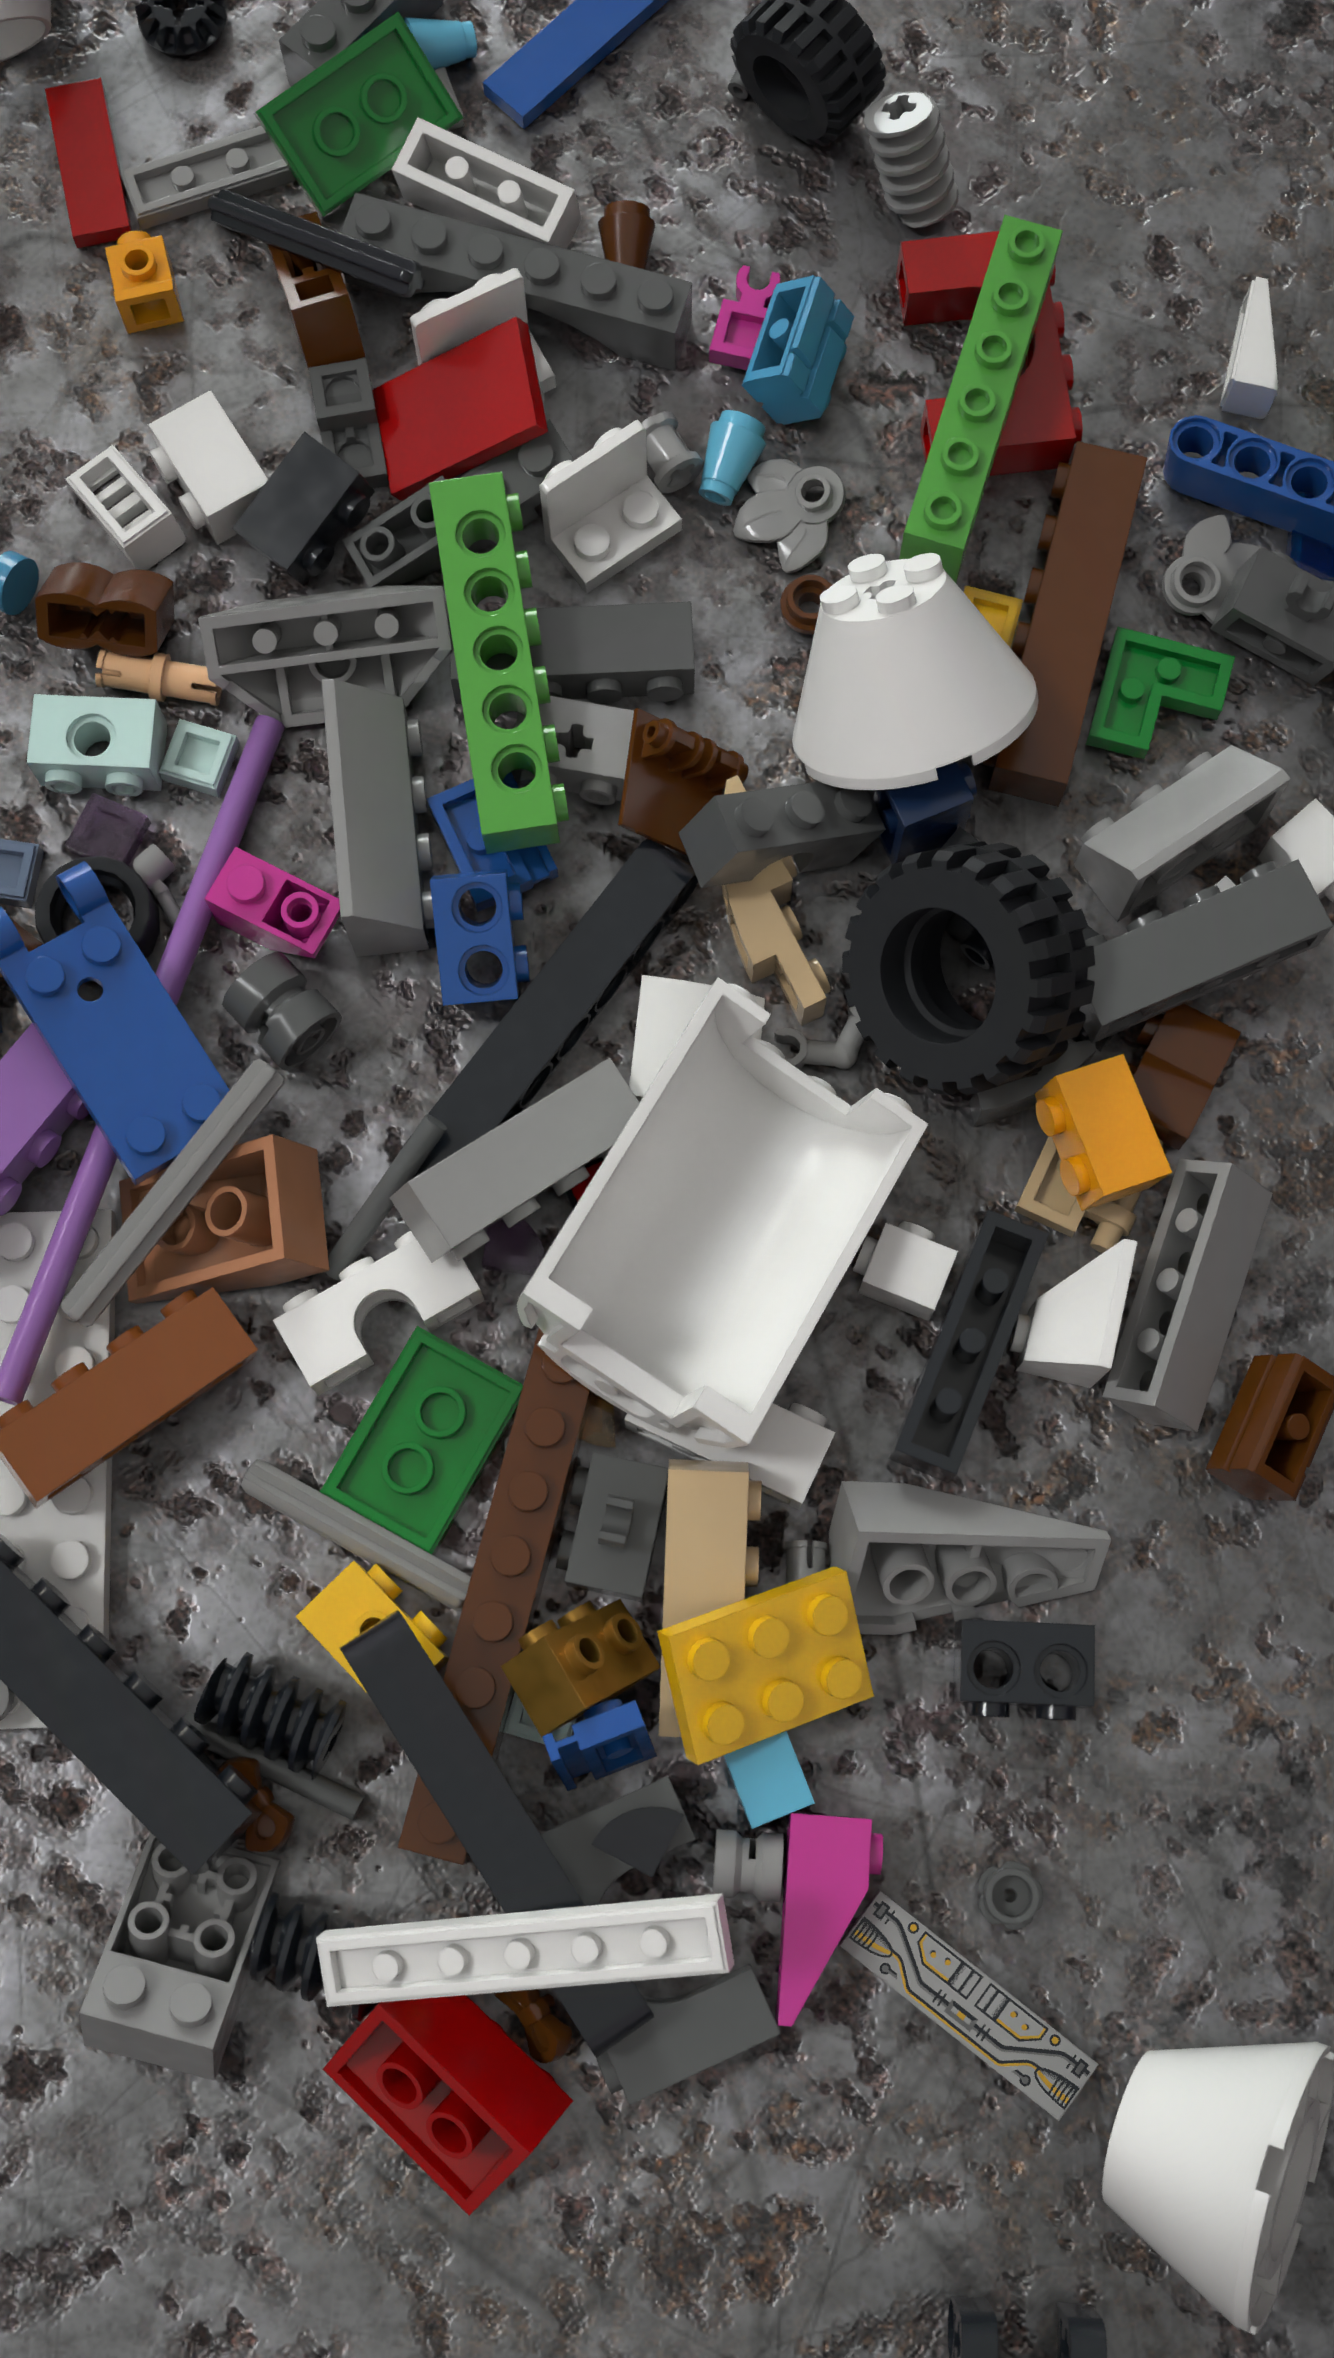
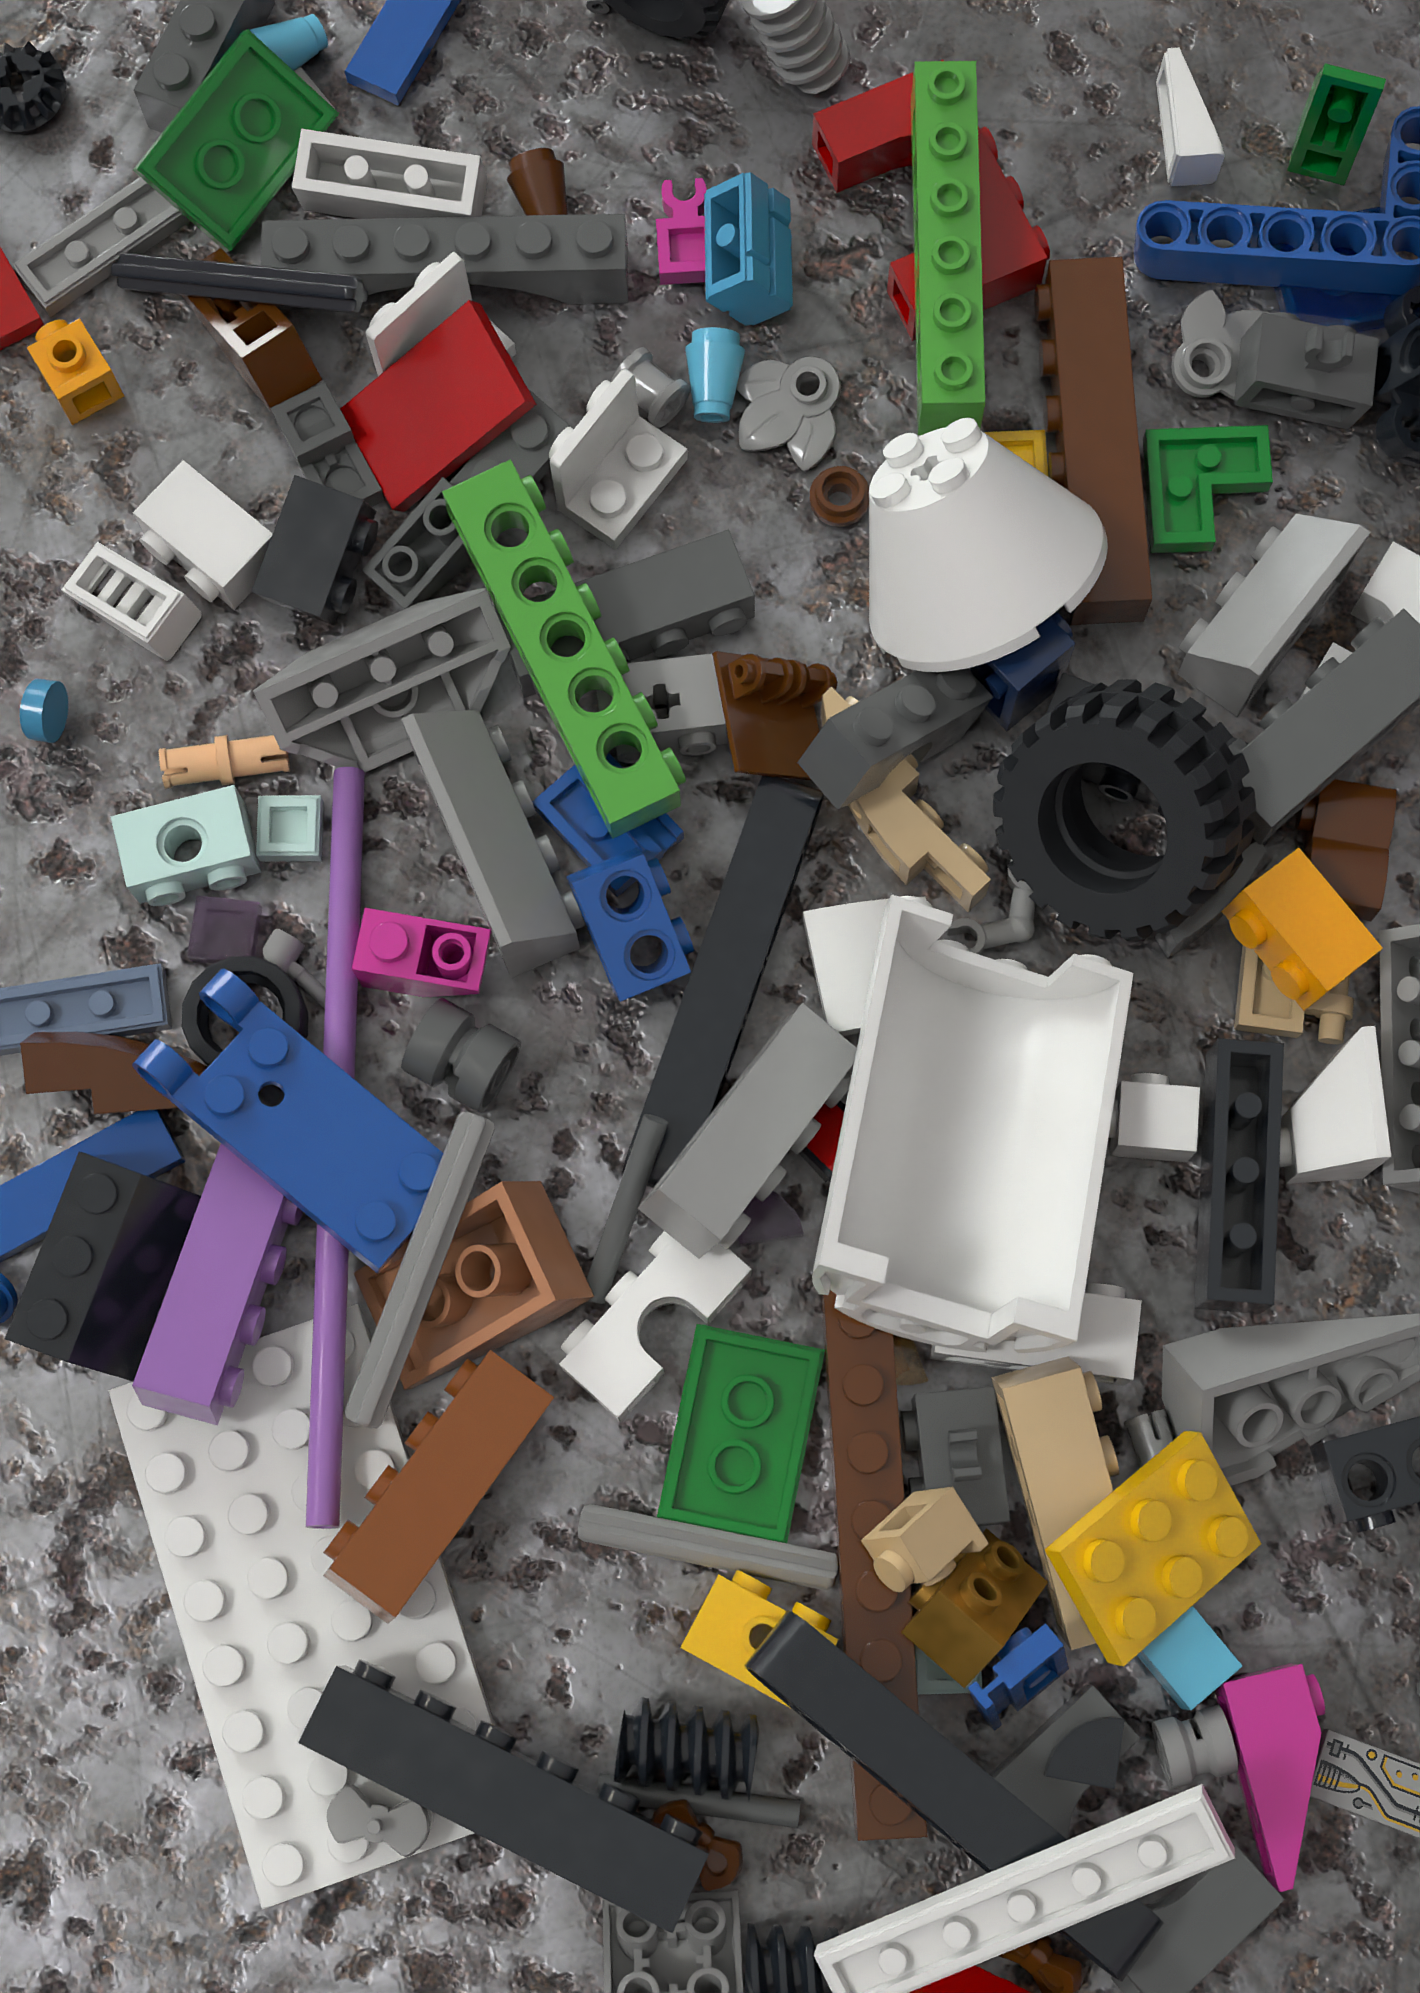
camera: 15 degrees left, 0 degrees up
reddish brown brick [35,562,174,657] -> none
none -> tan brick [861,1487,988,1592]

